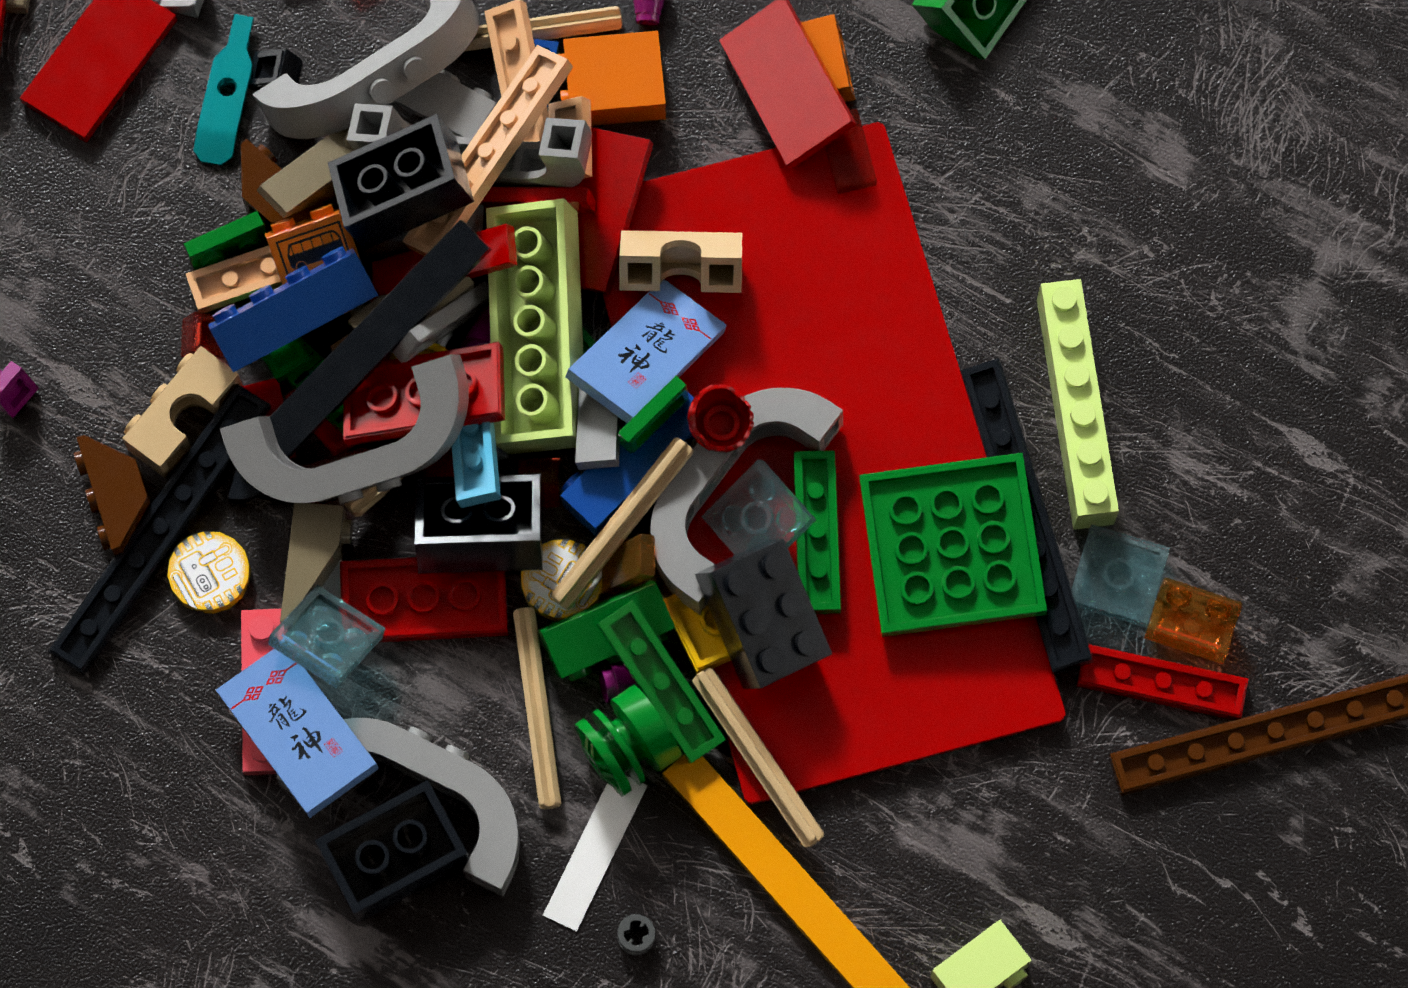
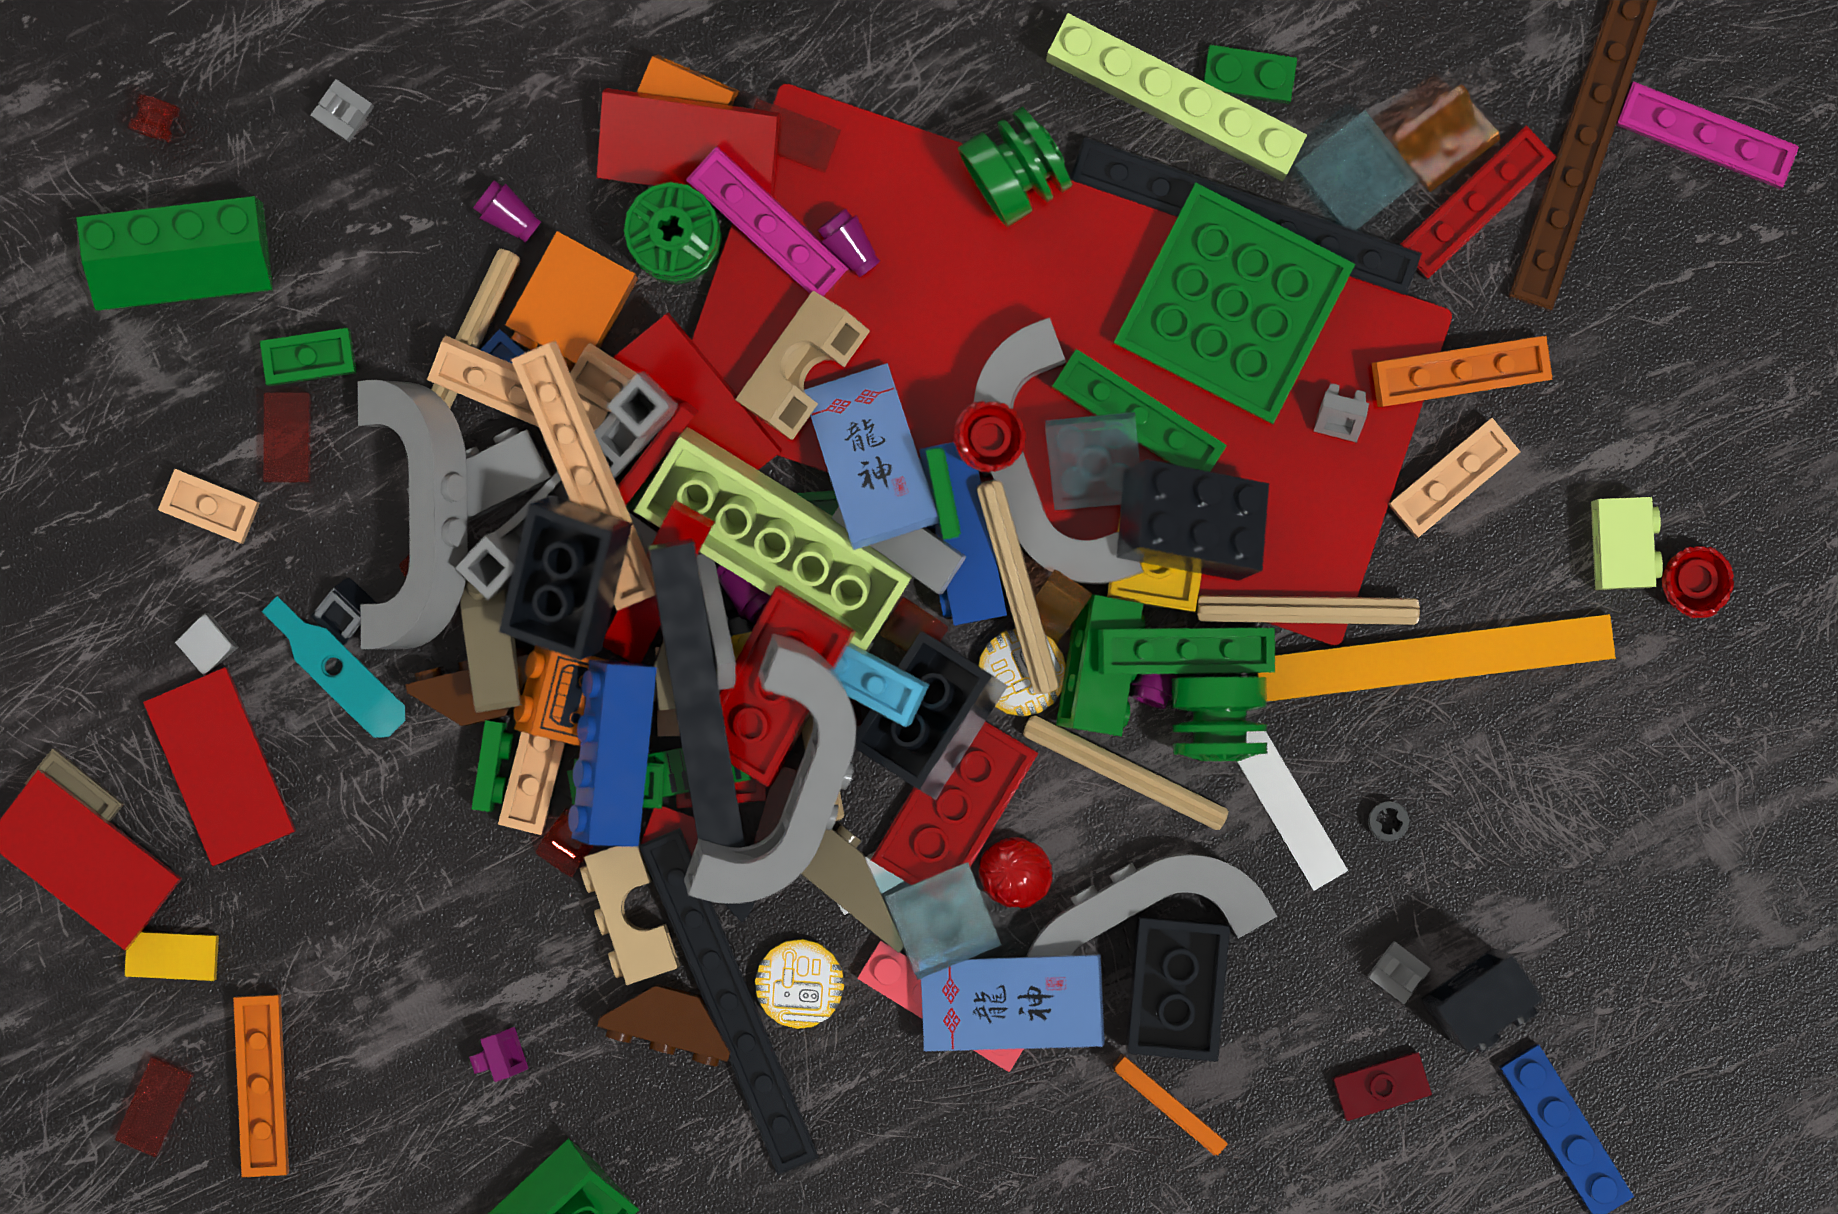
camera: 55 degrees left, 15 degrees up
none -> green wheel [624,182,722,285]
none -> dark pink tile [686,146,849,296]
none -> magenta cone [818,208,880,277]
none -> green wheel [958,107,1072,228]
none -> red hair [979,837,1053,909]
none -> orange tile [1113,1053,1228,1156]
none -> green plate [1203,45,1297,104]
none -> light grey tile [1314,383,1369,442]
none -> orange plate [1371,336,1553,407]
none -> light nougat plate [1389,418,1521,538]
none -> dark pink tile [1616,82,1799,189]

